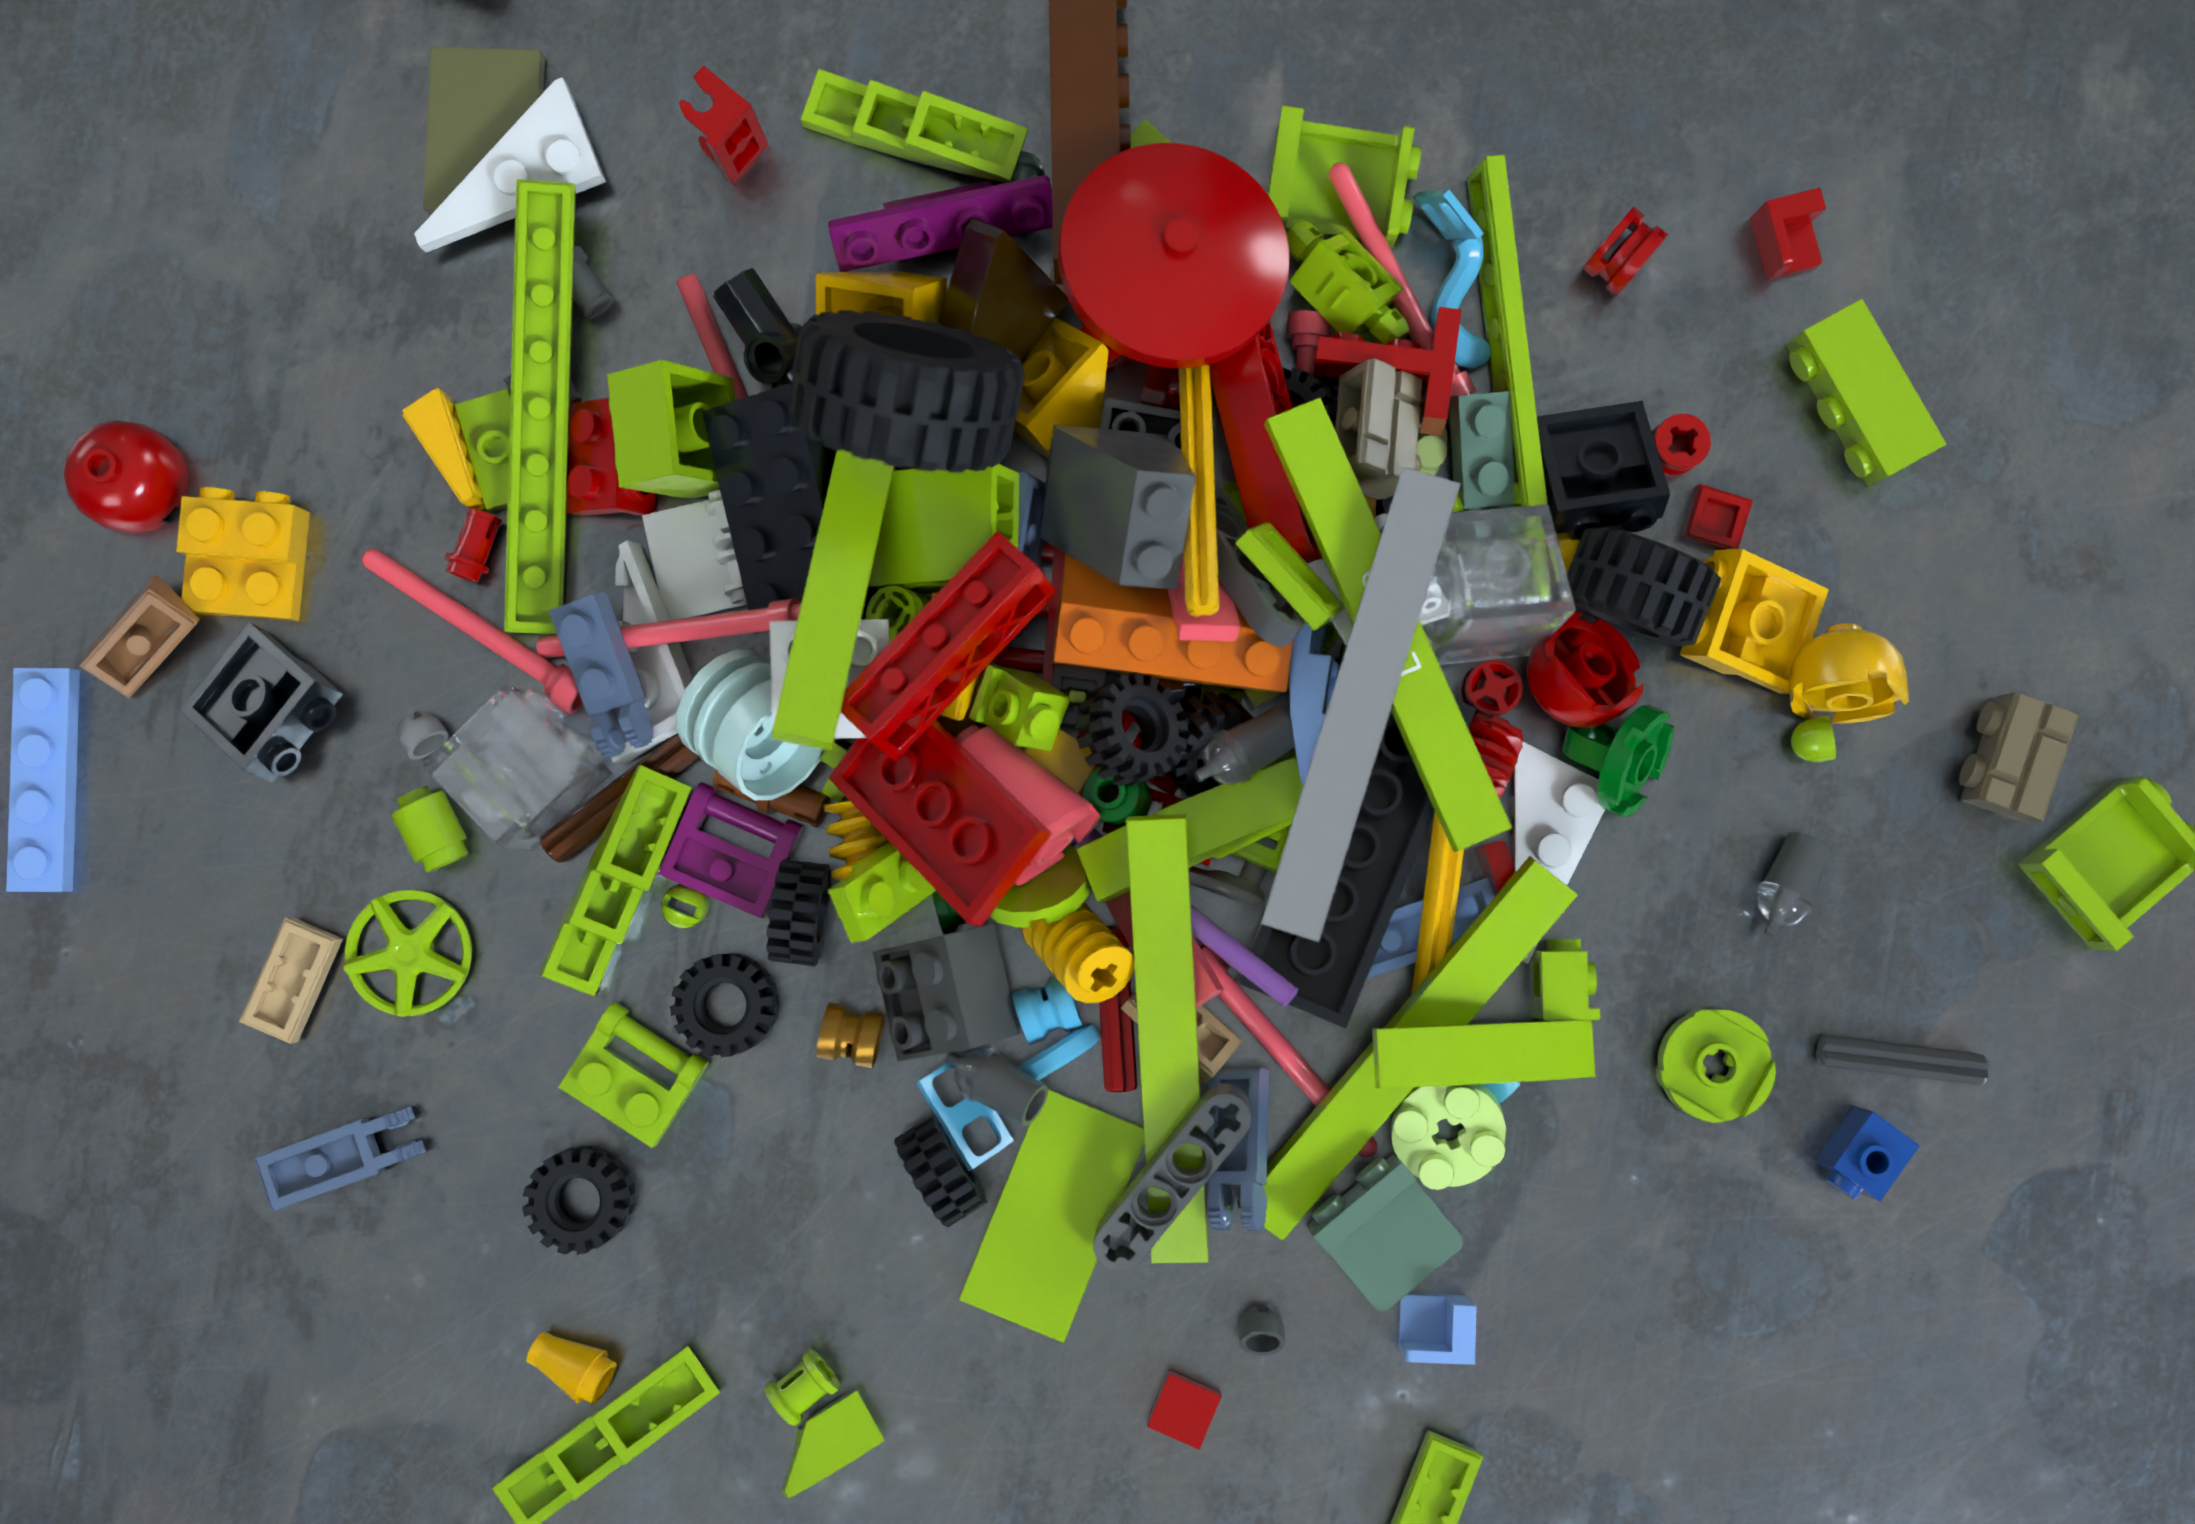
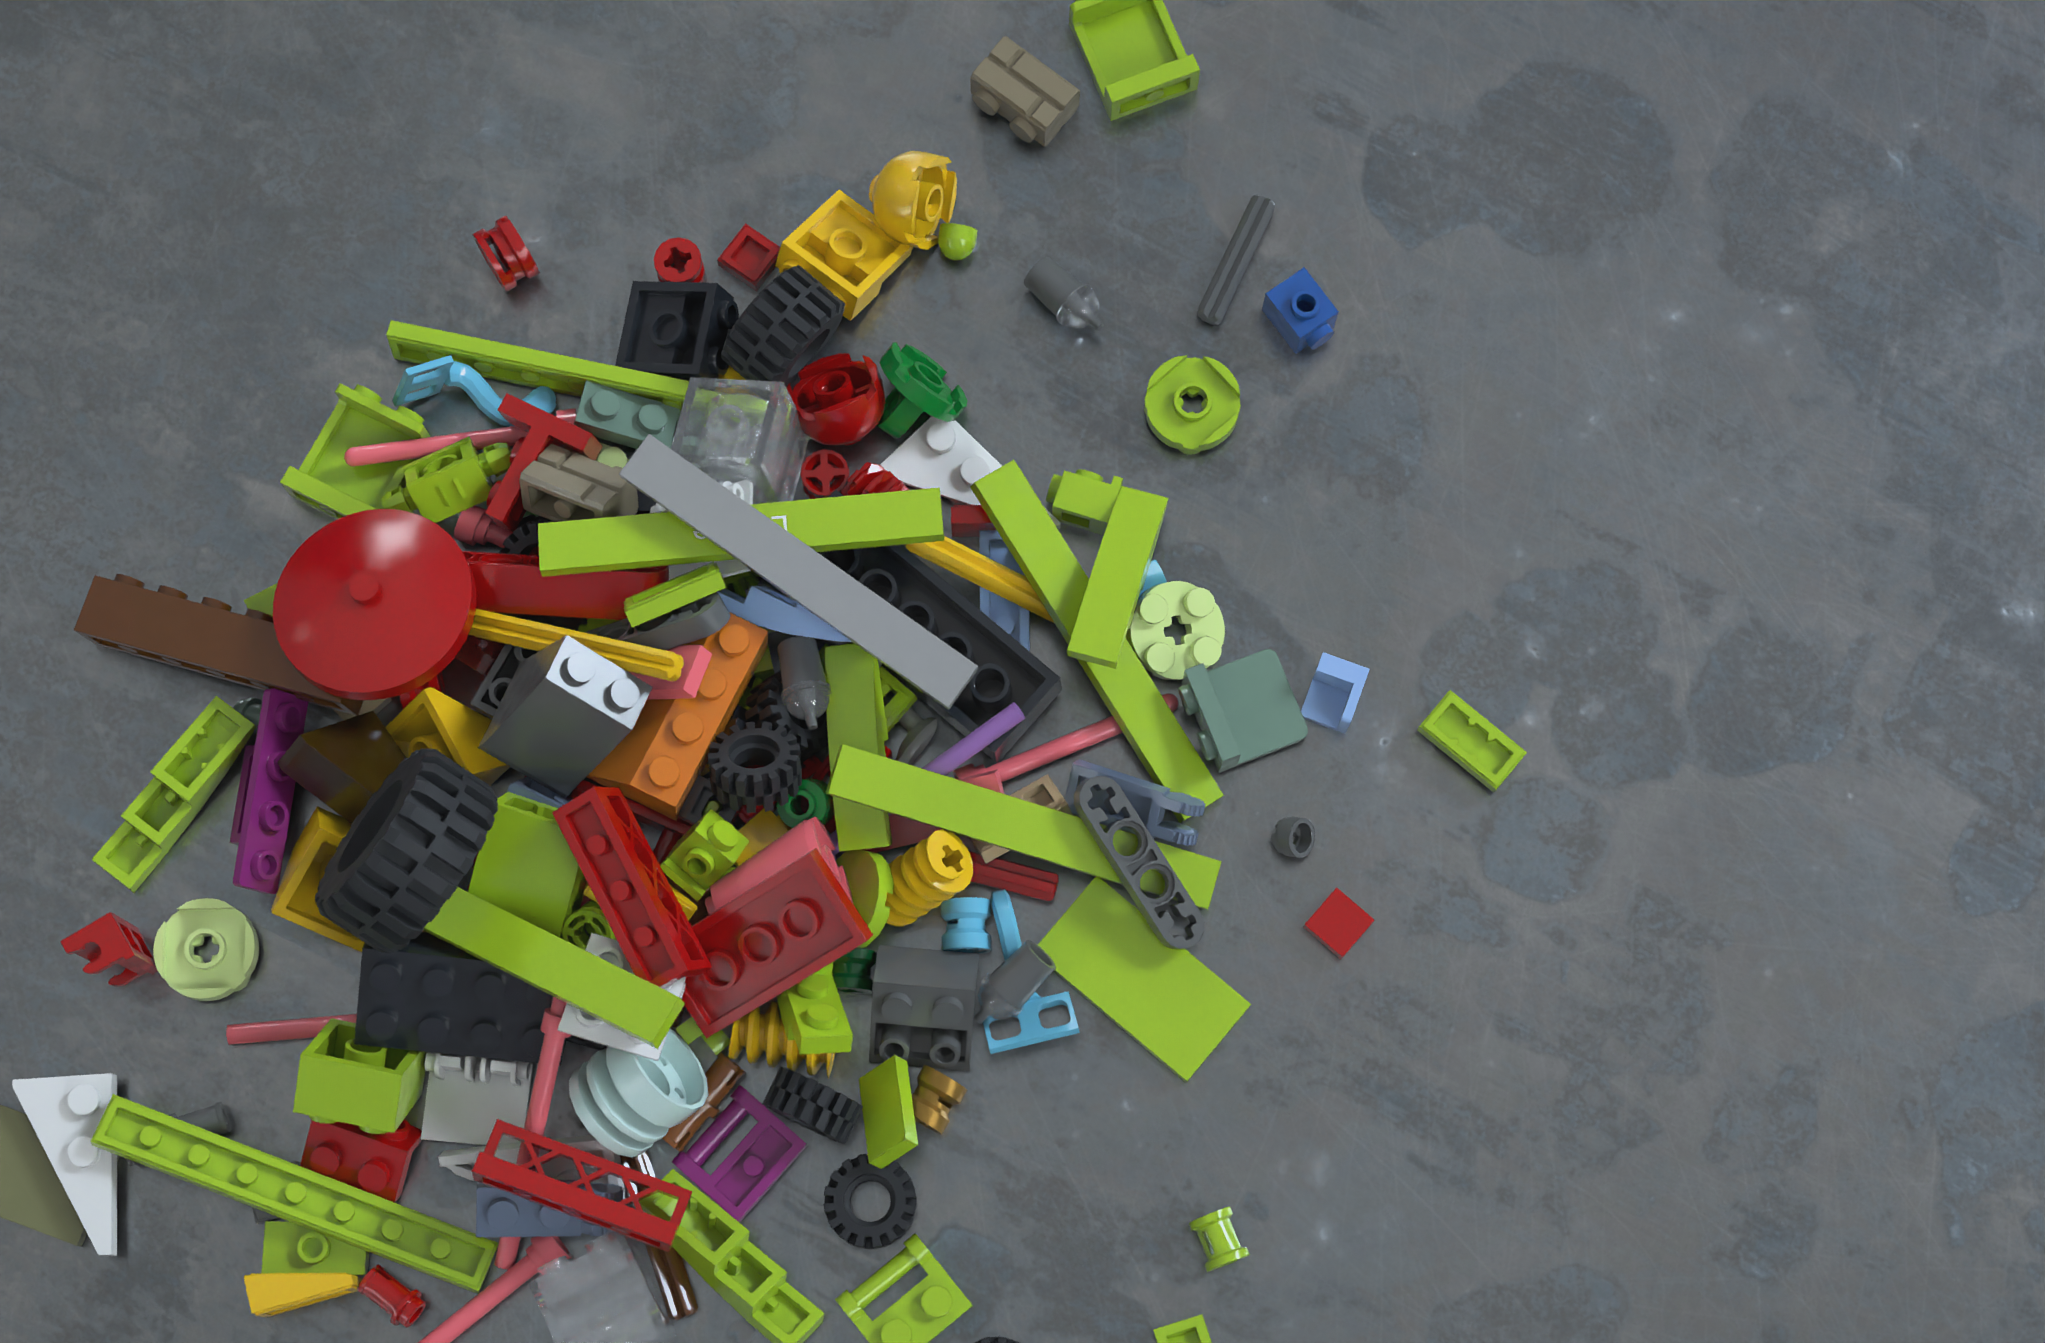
camera: 75 degrees left, 10 degrees down
lime hinge [661,884,709,929] -> none
black piece [713,268,802,388] -> none
lime slope [782,1390,885,1499] -> none
black tyre [894,1114,988,1228] -> none
red panel [1750,188,1826,281] -> none
lime brick [1786,299,1947,487] -> none
none -> yellowish green plate [153,898,259,1001]
none -> red fence [472,1119,692,1252]
none -> lime tile [859,1055,918,1169]

